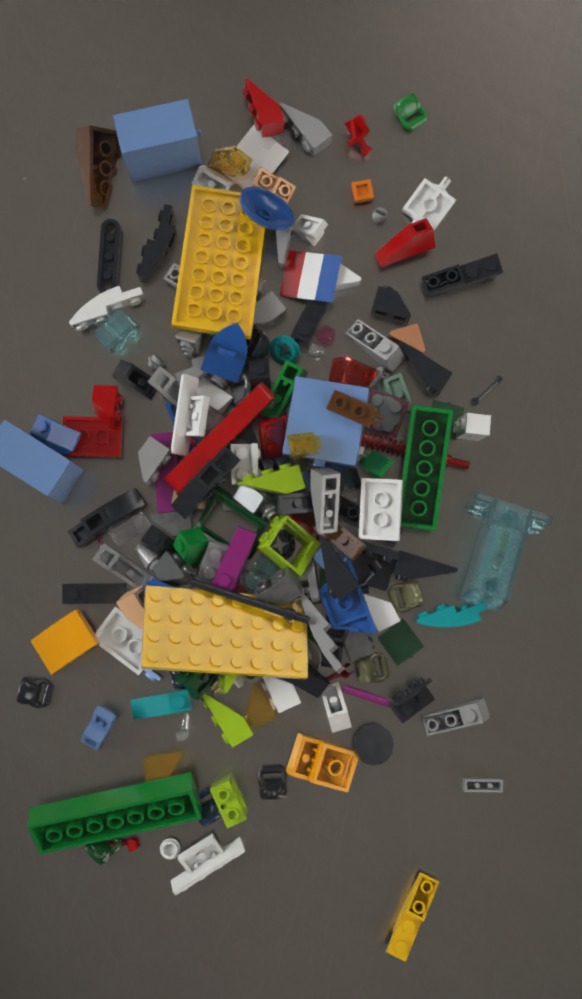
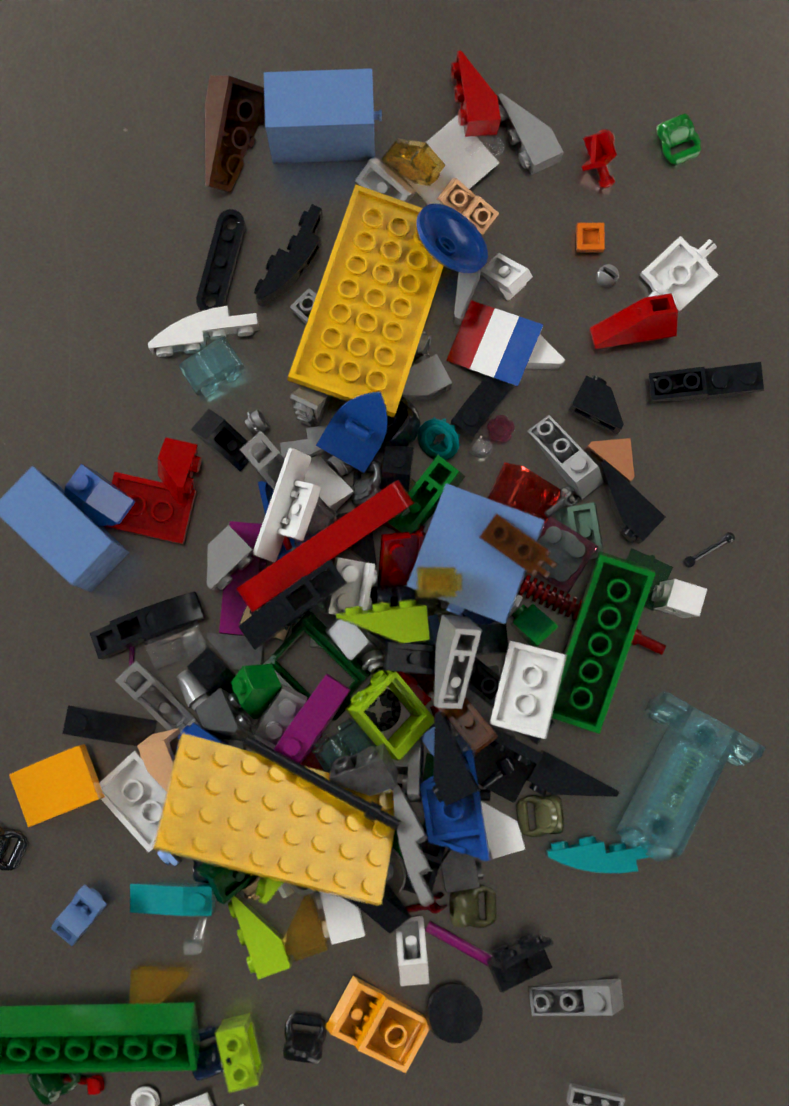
camera: 10 degrees right, 0 degrees up
clear green piece [377,618,424,666] -> none

